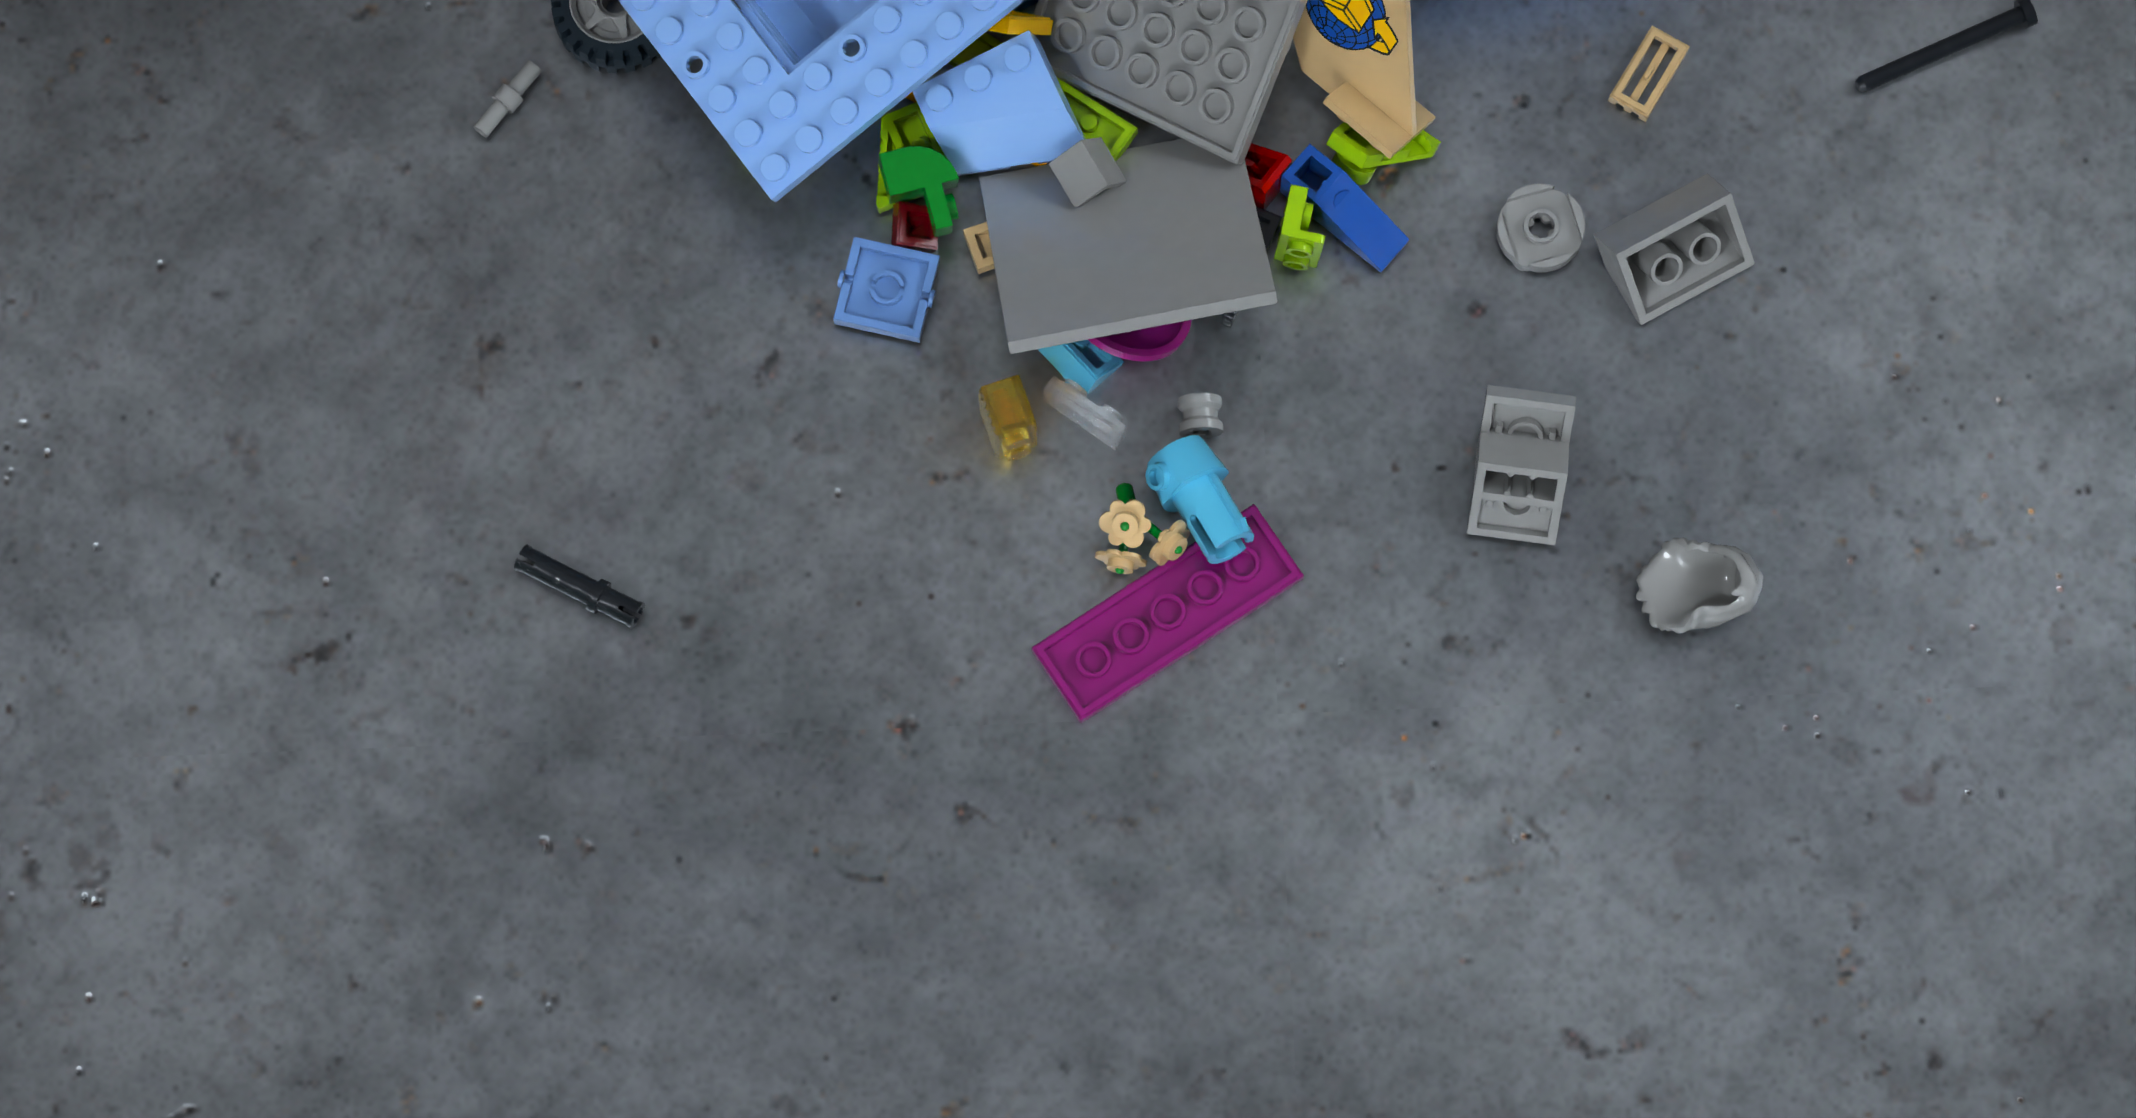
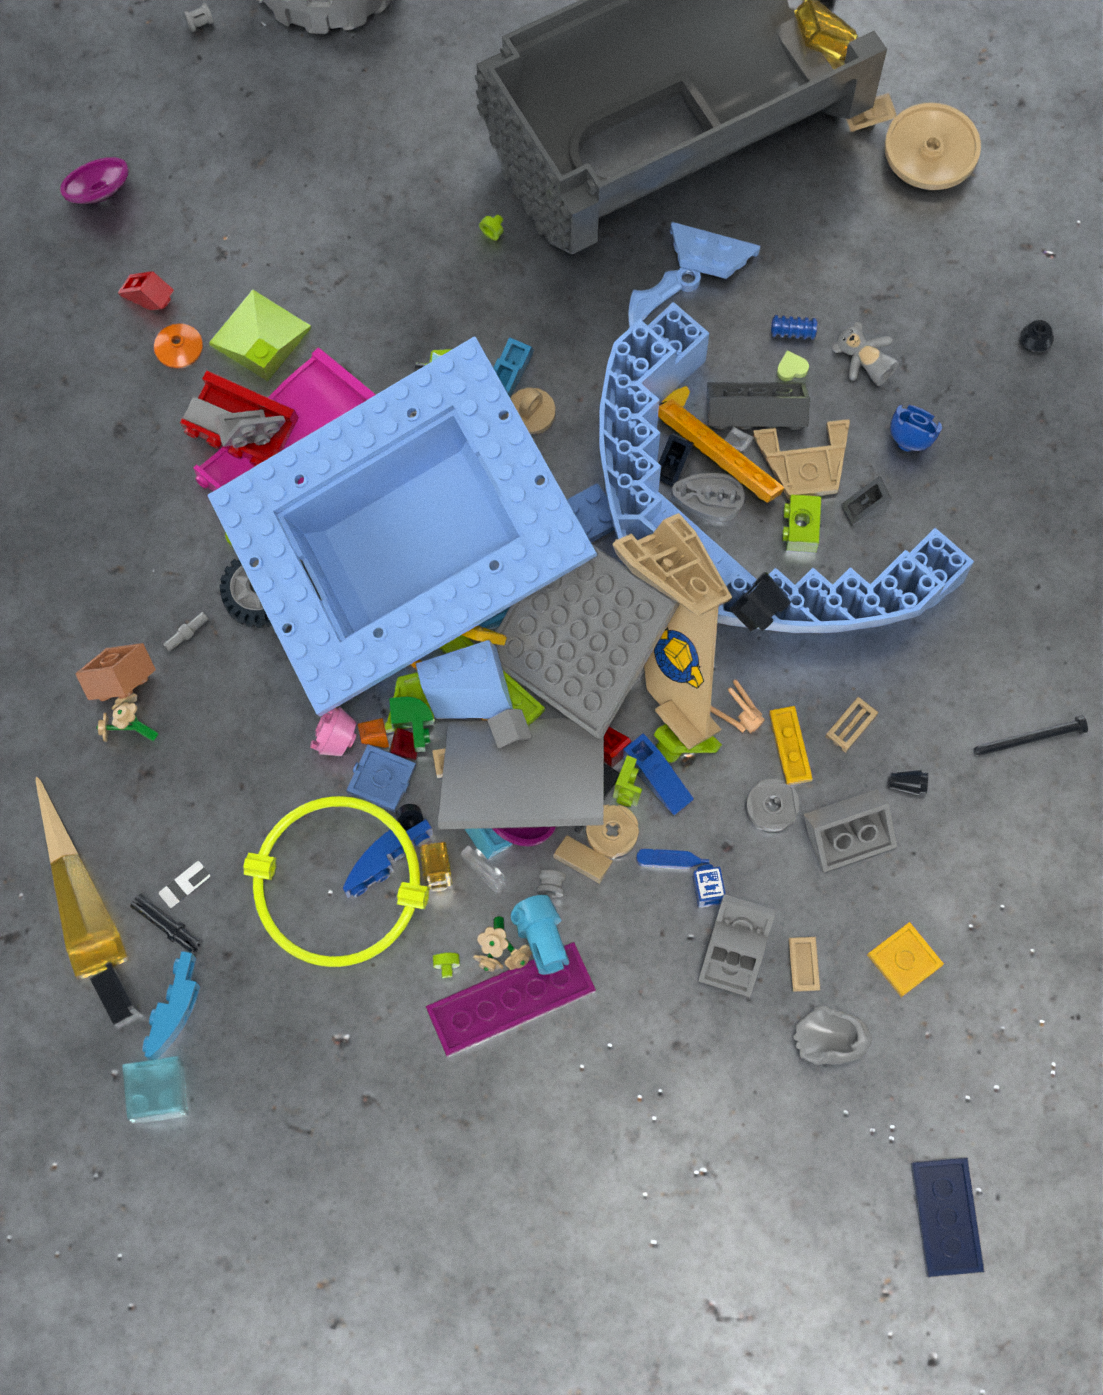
camera: 10 degrees right, 5 degrees down
none -> clear yellow plate [35,777,129,980]
none -> nougat slope [75,643,156,701]
none -> black panel [90,962,140,1027]
none -> tan plant [96,694,158,742]
none -> clear light blue piece [122,1056,188,1124]
none -> dark azure slope [143,951,200,1061]
none -> white sticker [159,861,210,908]
none -> neon yellow piece [243,796,429,967]
none -> bright pink cone [310,707,357,756]
none -> blue slope [343,820,433,898]
none -> orange slope [358,718,389,748]
none -> black tile [396,804,423,831]
none -> lime tile [432,953,460,978]
none -> tan slope [554,835,613,884]
none -> tan plate [586,804,639,859]
none -> blue piece [636,849,709,869]
none -> brick [692,864,726,908]
none -> light nougat plant [710,680,765,734]
none -> yellow tile [769,706,813,786]
none -> tan tile [789,937,820,992]
none -> yellow tile [867,922,944,998]
none -> black cone [890,770,929,796]
none -> dark blue tile [911,1157,985,1278]

